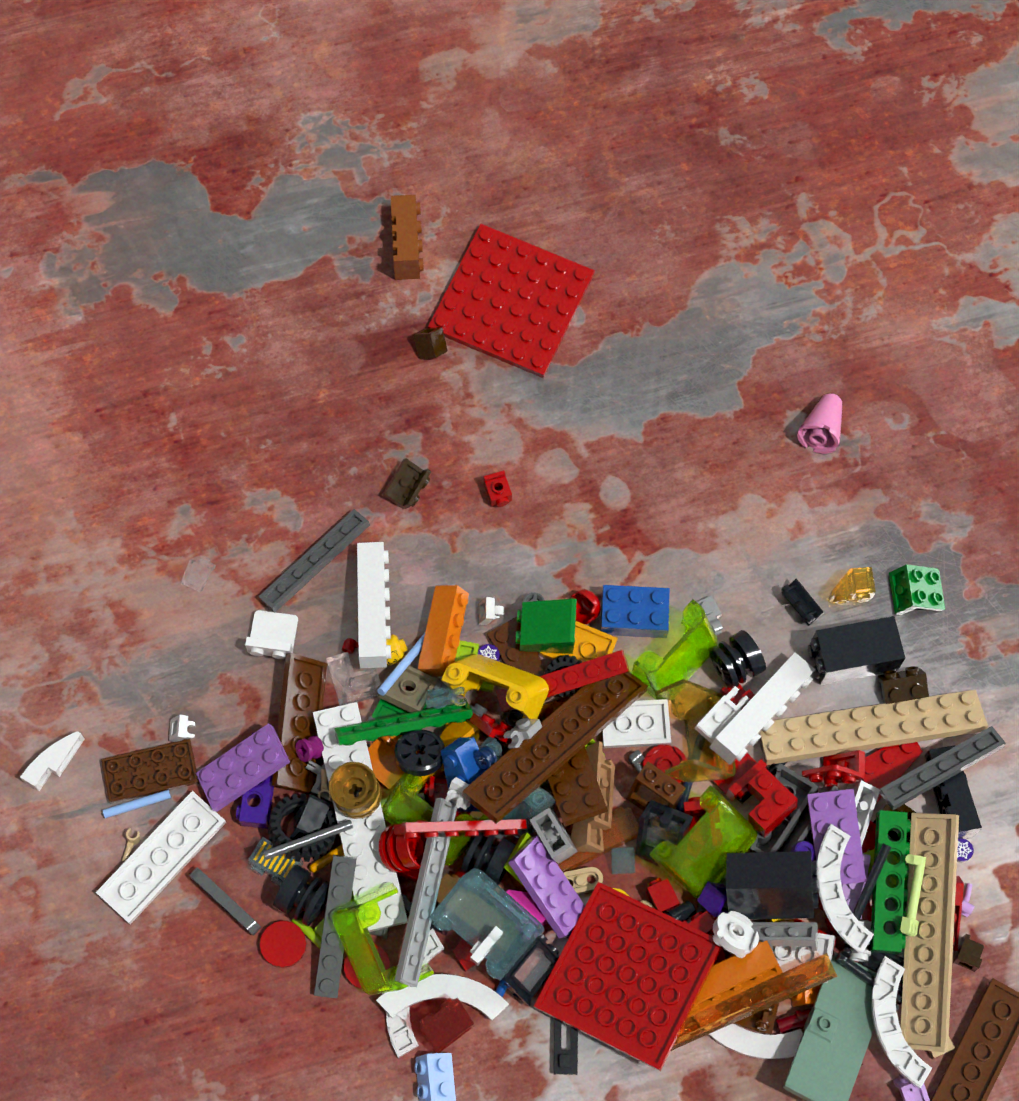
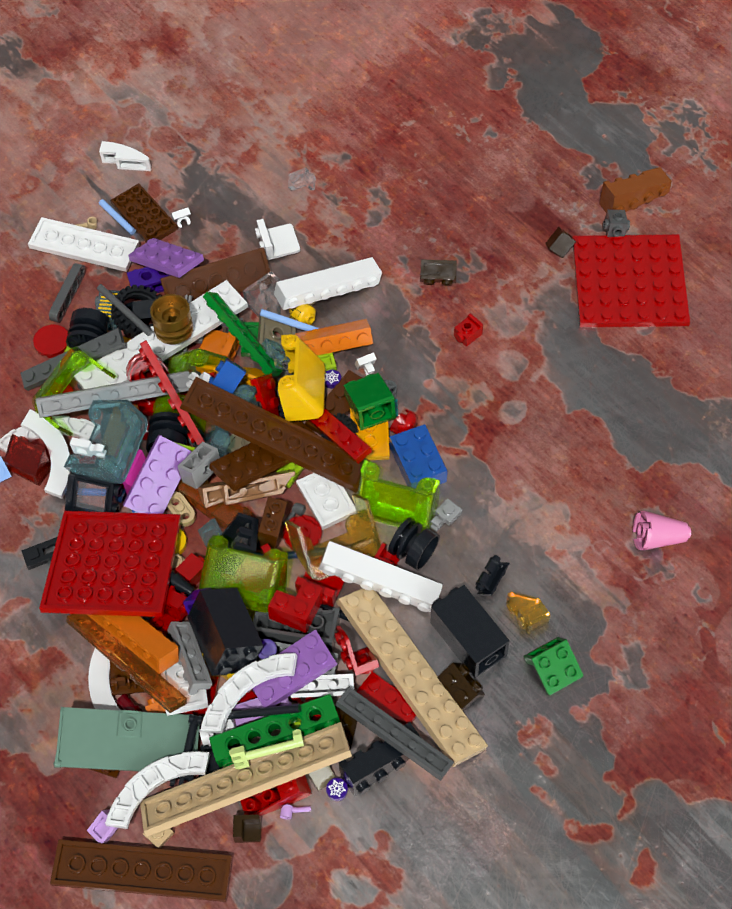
camera: 70 degrees right, 10 degrees down
dark grey plate [258,509,370,613] -> none
magenta wheel [296,736,324,762] -> none
black wheel [395,730,445,776] -> none
dark blue bush [474,746,497,770] -> none
light grey plate [504,718,542,748] -> none
white hinge [694,686,749,743] -> none
white plate [713,911,759,958] -> none
none -> dark grey brick [603,210,630,237]

